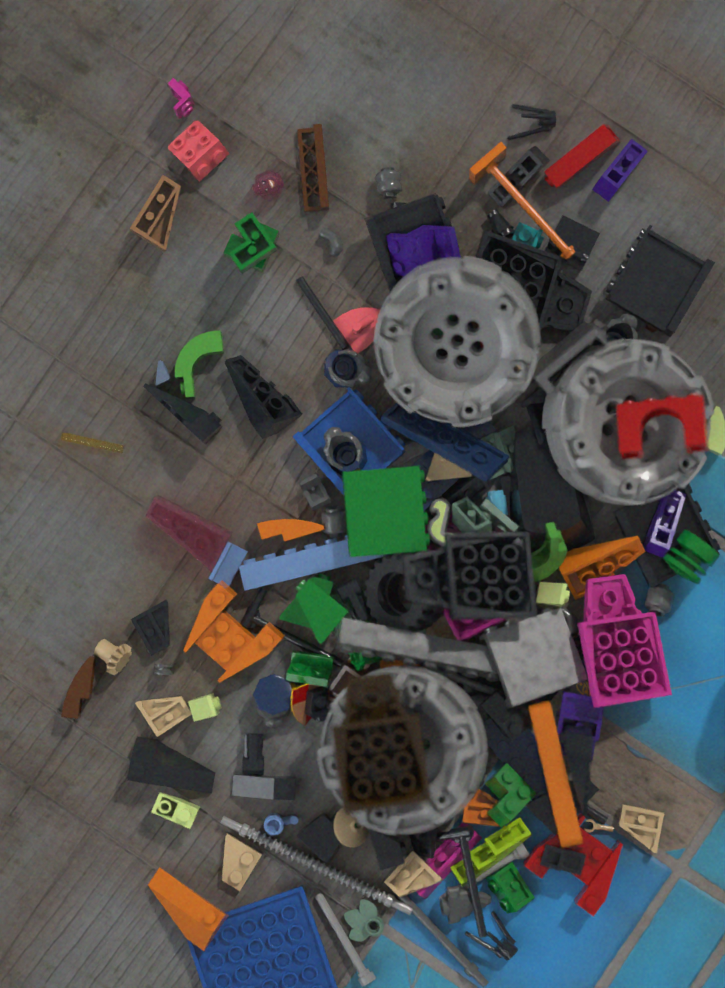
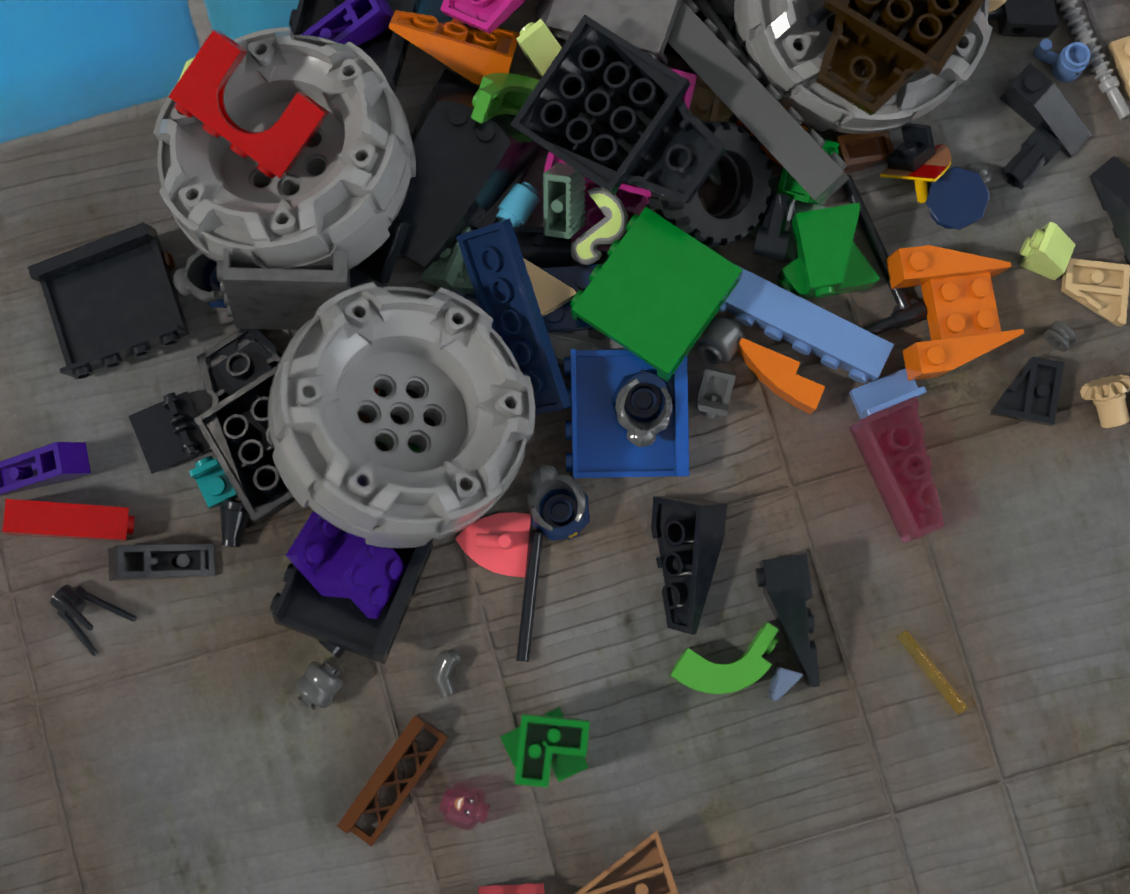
camera: 145 degrees left, 5 degrees down
green bracket [286,650,333,687] -> none
orange tile [469,142,576,260] -> none
sand green wing [479,499,519,533] -> none

